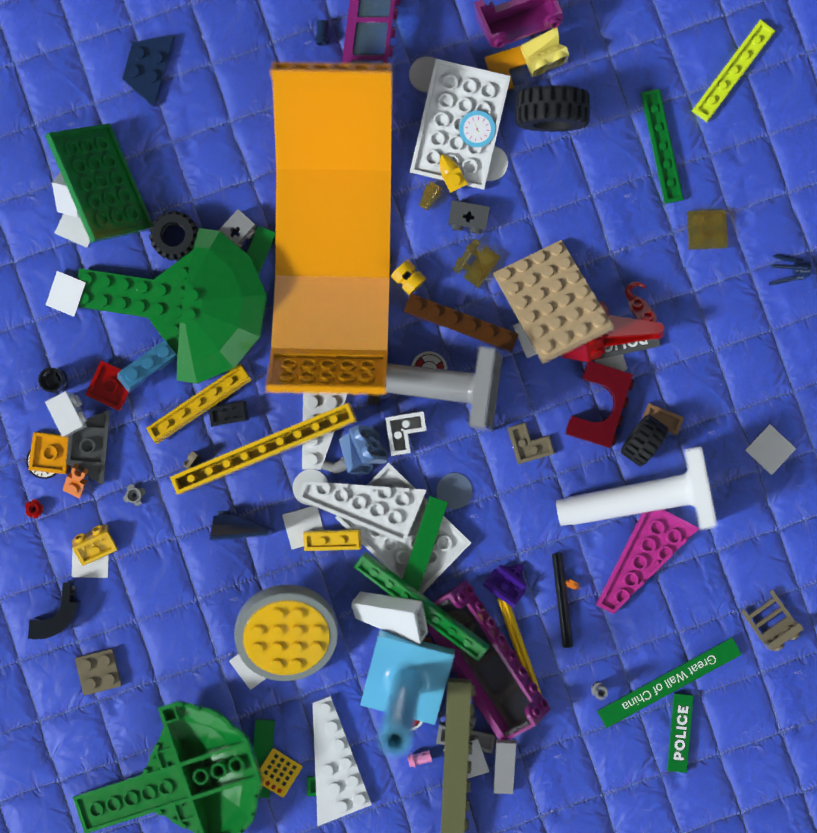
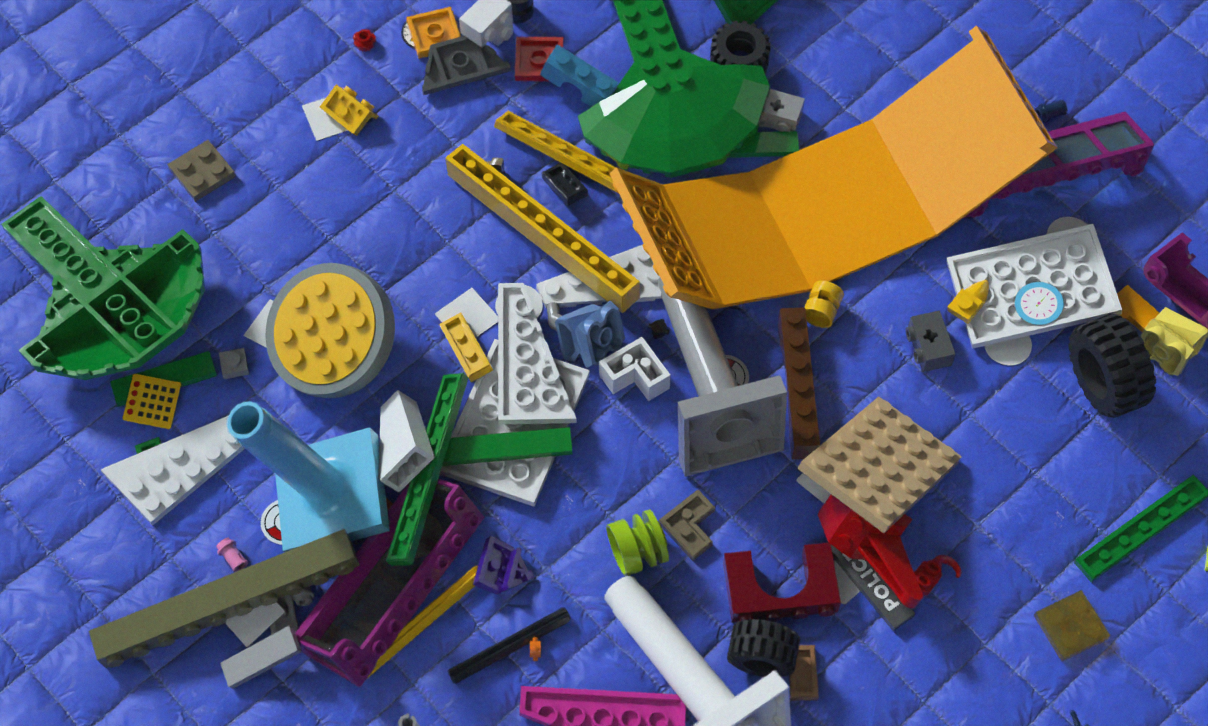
camera: 60 degrees right, 25 degrees down
black arch [28,581,81,639] -> none
orange plate [63,463,88,499] -> none
light grey plate [123,484,145,506] -> none
dark blue slope [210,510,275,540] -> none
clear yellow cone [418,181,443,211] -> none
sand blue sticker [436,473,472,509] -> none
clear yellow plate [452,238,501,289] -> none
none -> light grey plate [219,348,249,379]
none -> lime wheel [606,509,669,577]

